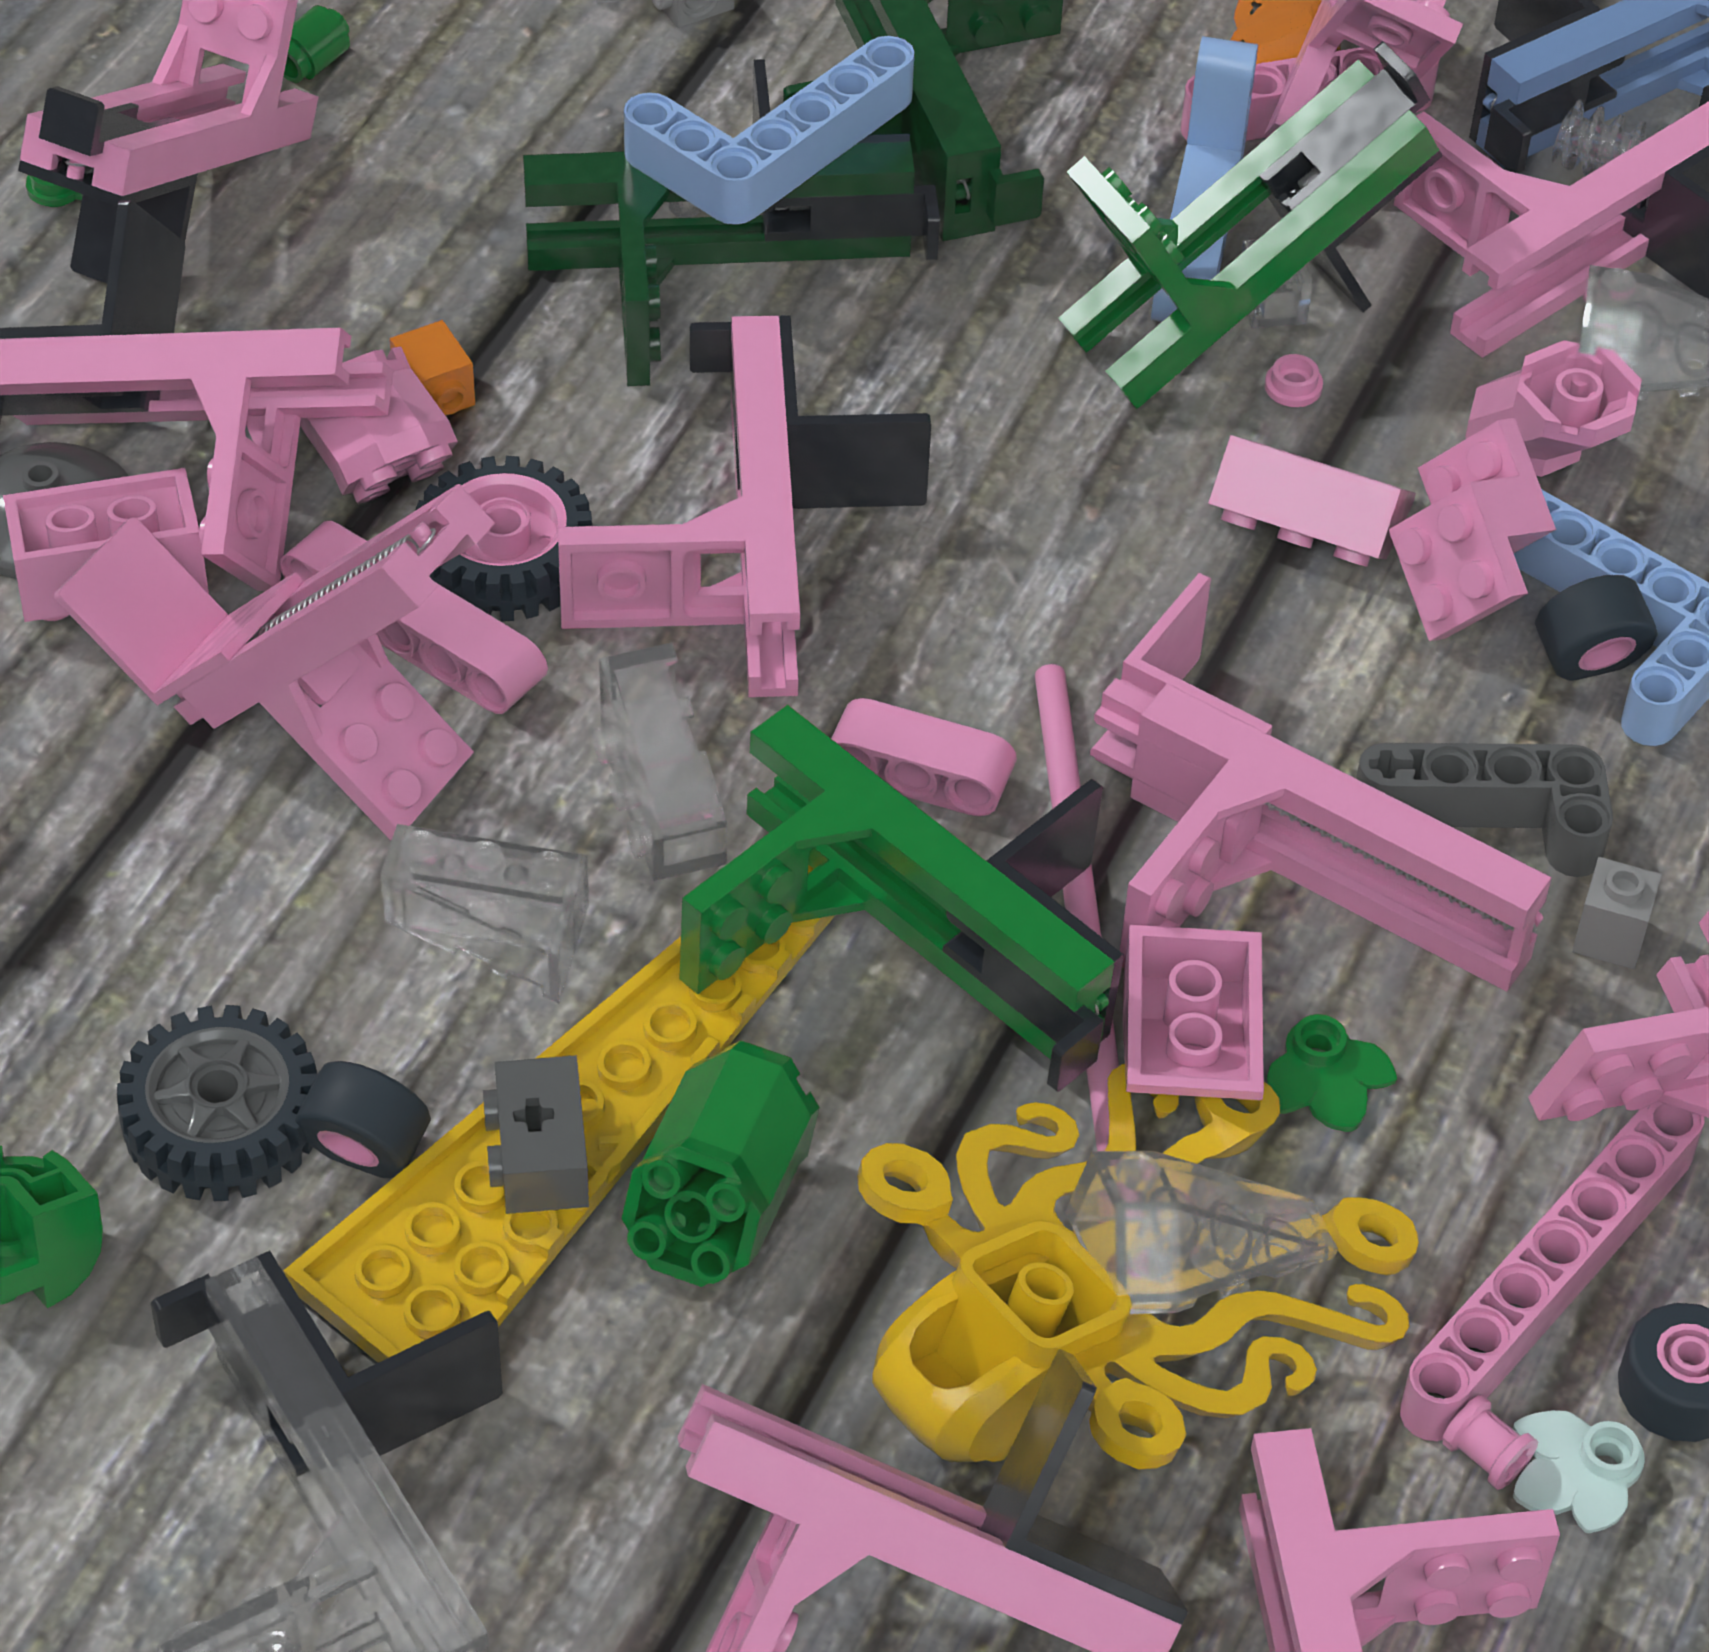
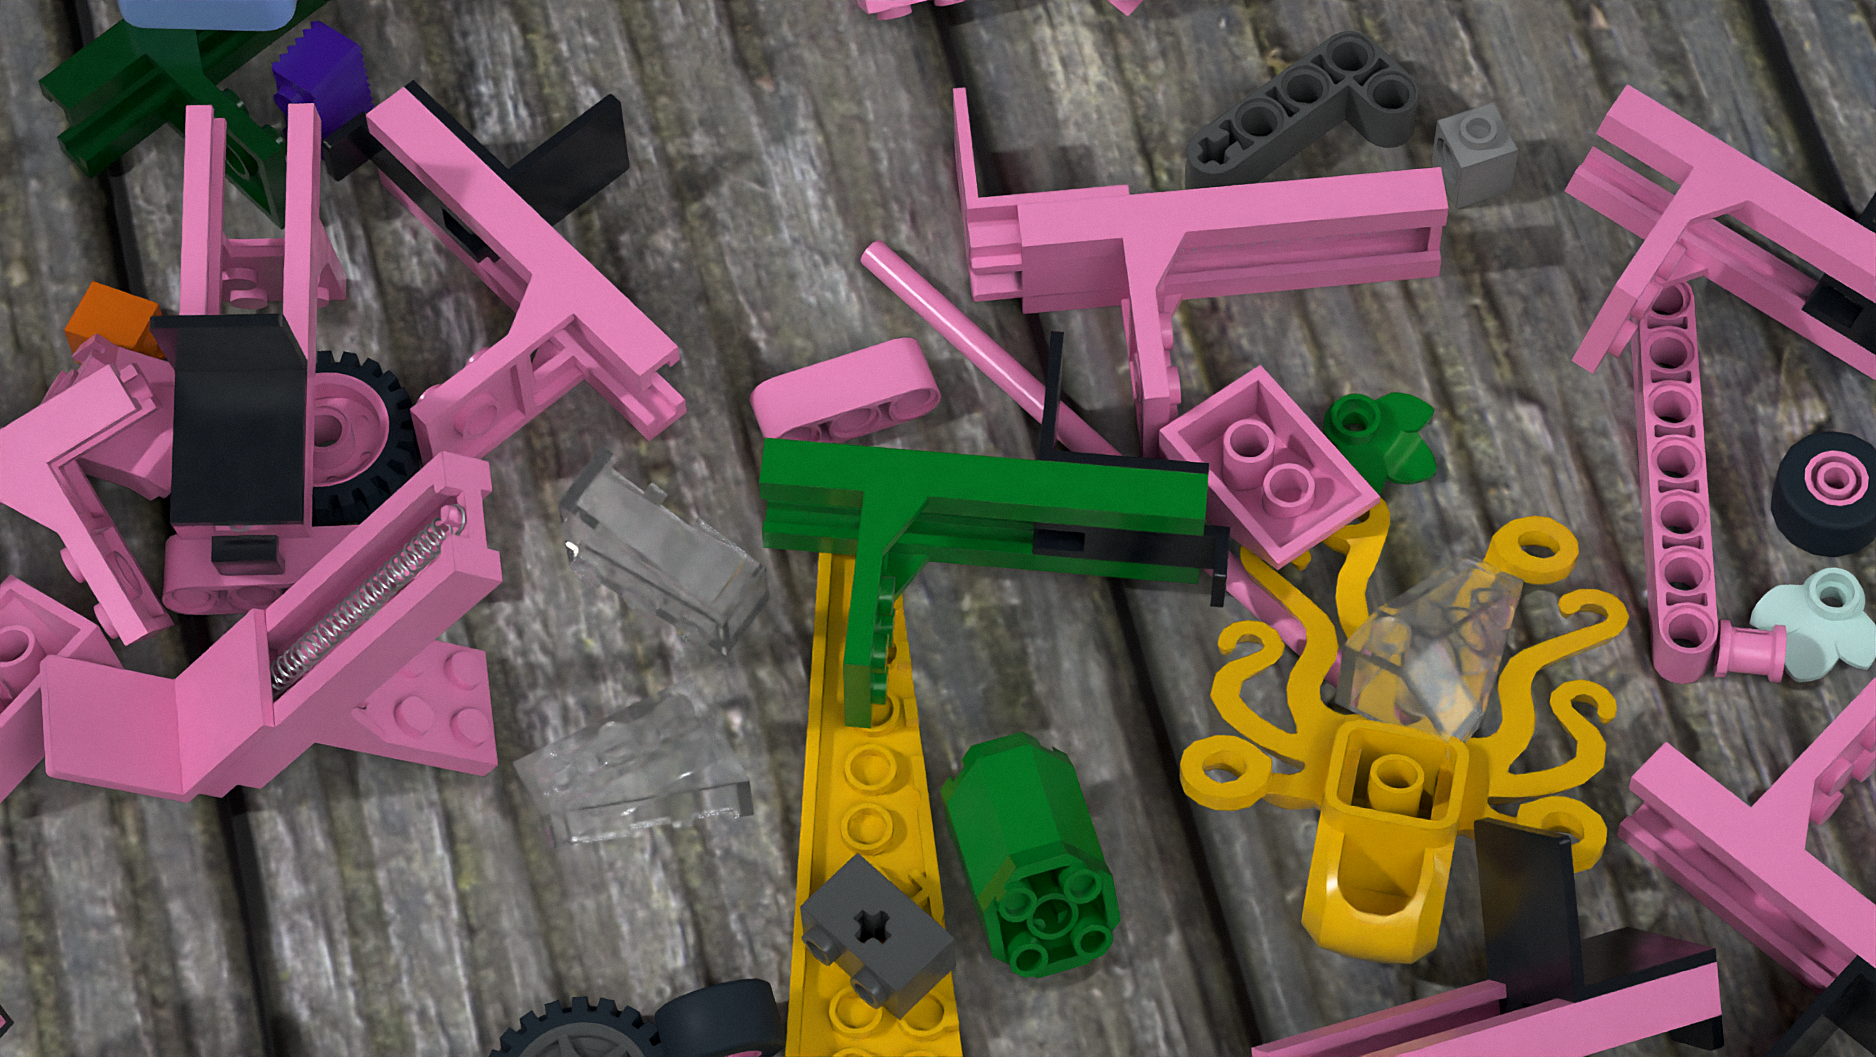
camera: 35 degrees left, 10 degrees up
none -> piece [150,103,347,576]
none -> dark purple brick [271,20,375,161]

